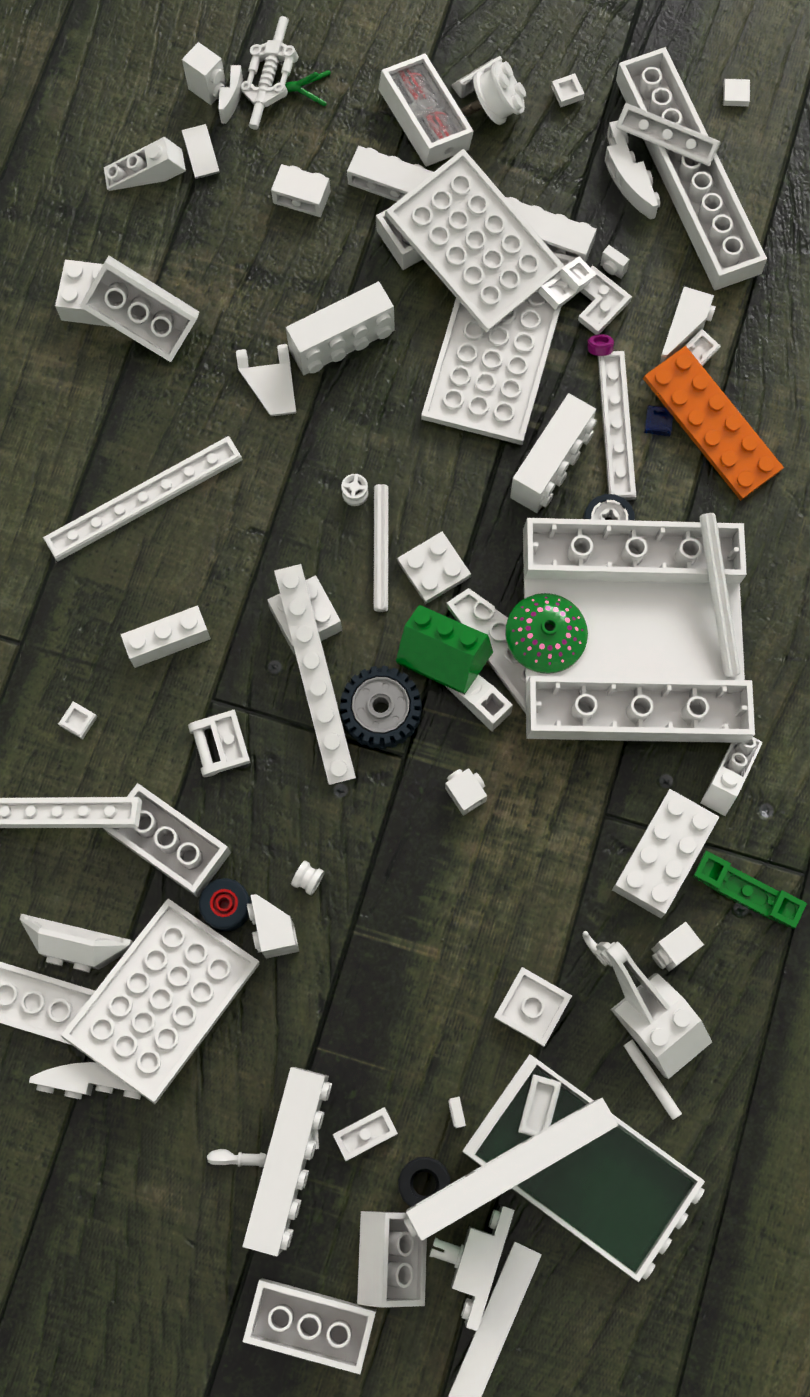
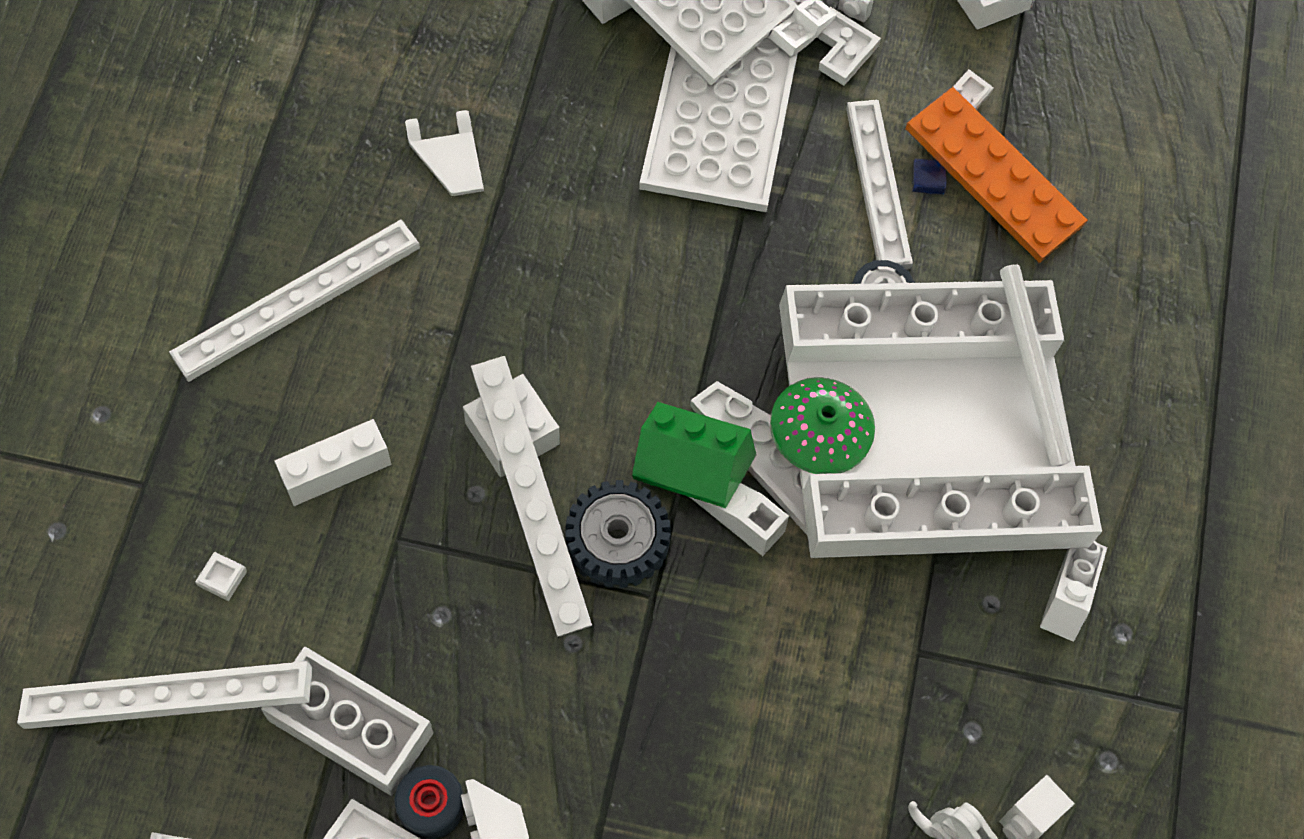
camera: 10 degrees left, 10 degrees down
white brick [55,259,112,327] -> none
white slope [79,255,199,362] -> none
white plate [188,709,251,777] -> none
white brick [286,281,395,376] -> none
white wheel [291,860,324,896] -> none
white wheel [341,474,368,506] -> none
white axle [374,484,388,612] -> none
white plate [397,531,471,604] -> none
white brick [445,768,487,816] -> none
white brick [510,393,597,513] -> none
magenta tile [588,334,614,356] -> none
white brick [612,789,719,918] -> none
white slope [659,287,716,364] -> none
green slope [693,851,807,929] -> none

